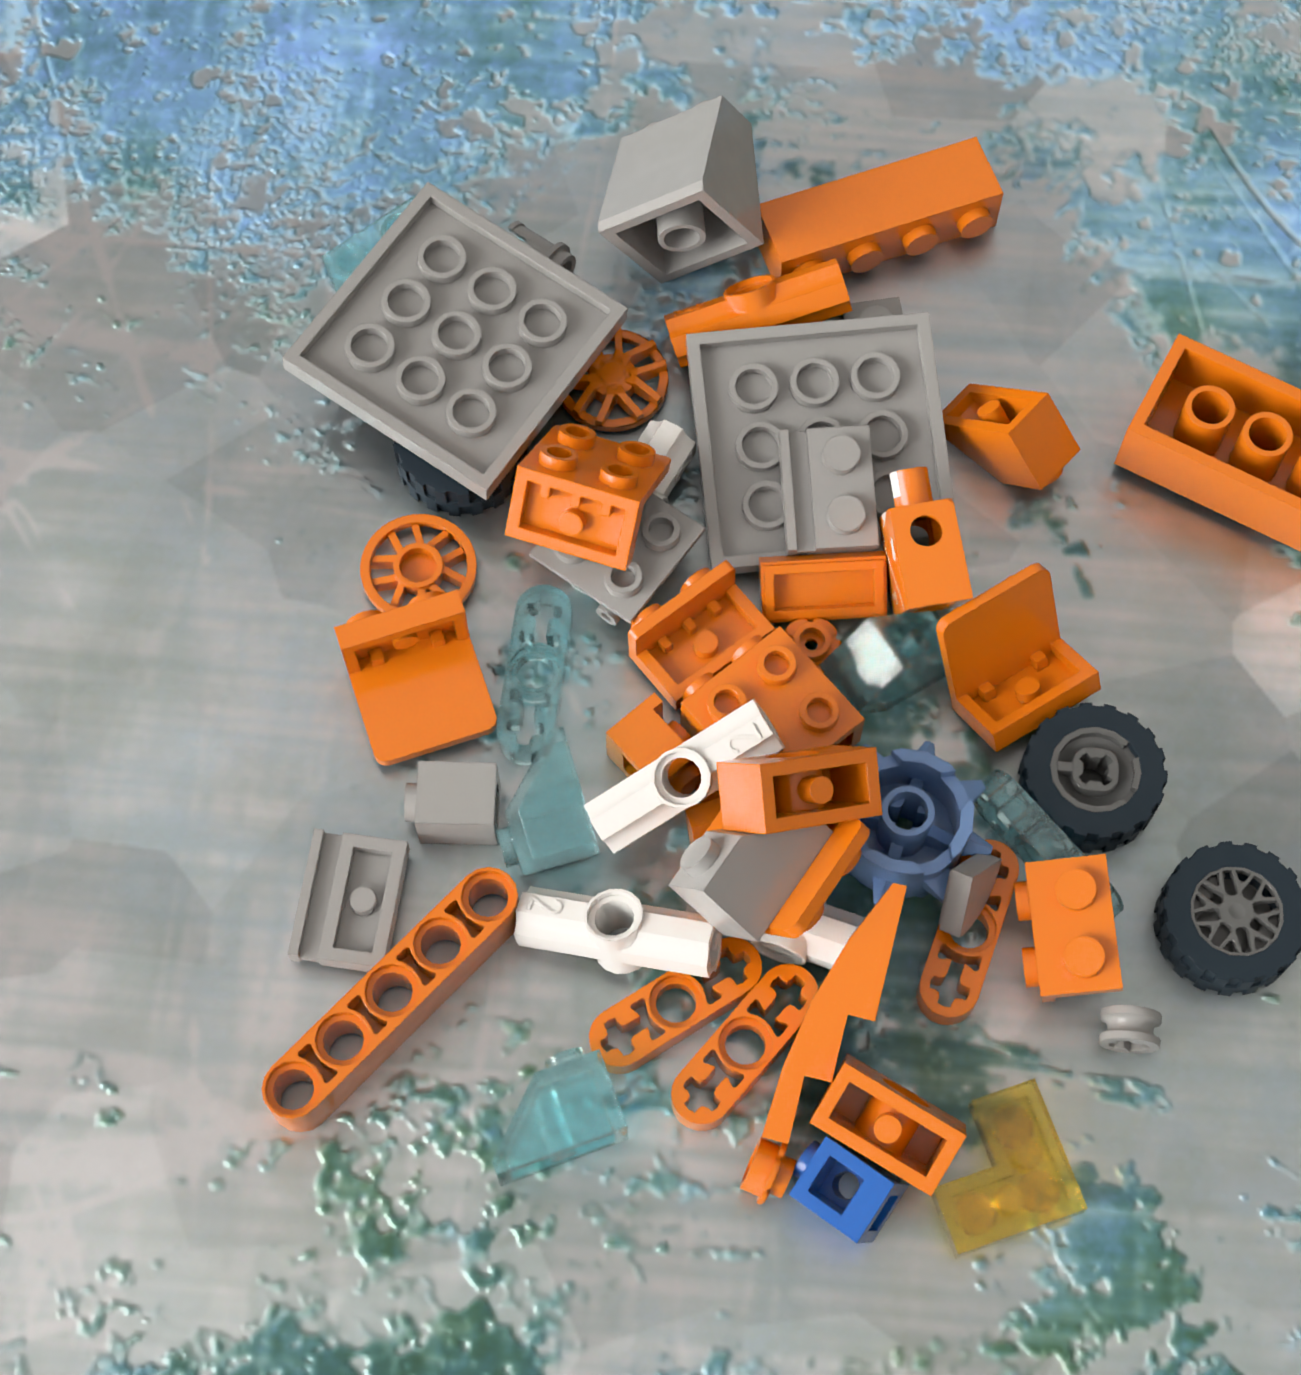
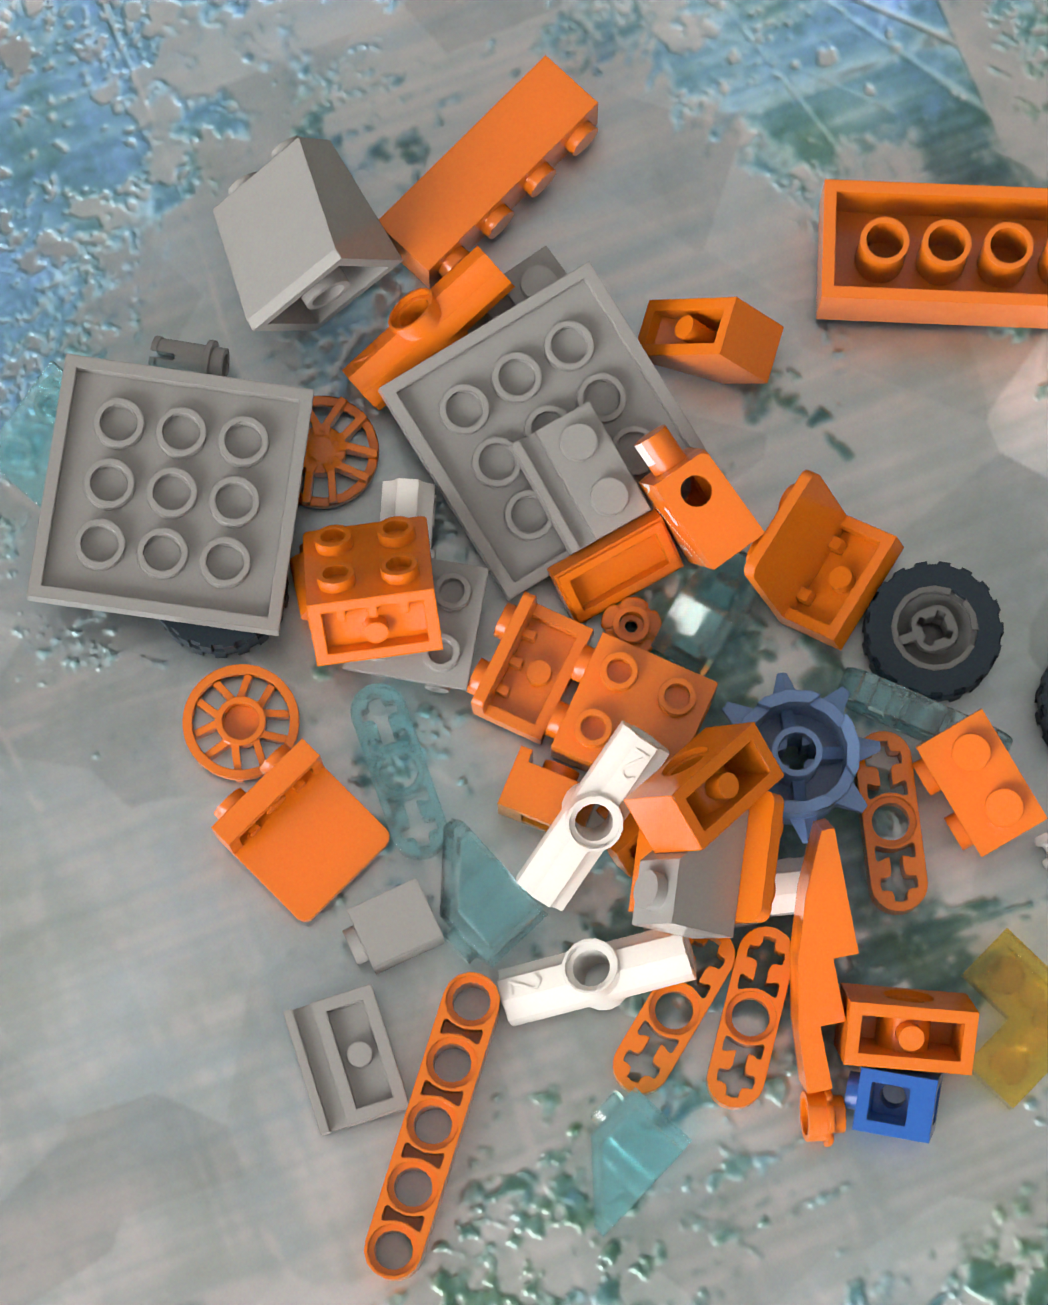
camera: 25 degrees left, 10 degrees up
light grey tile [938,854,1002,938] -> none

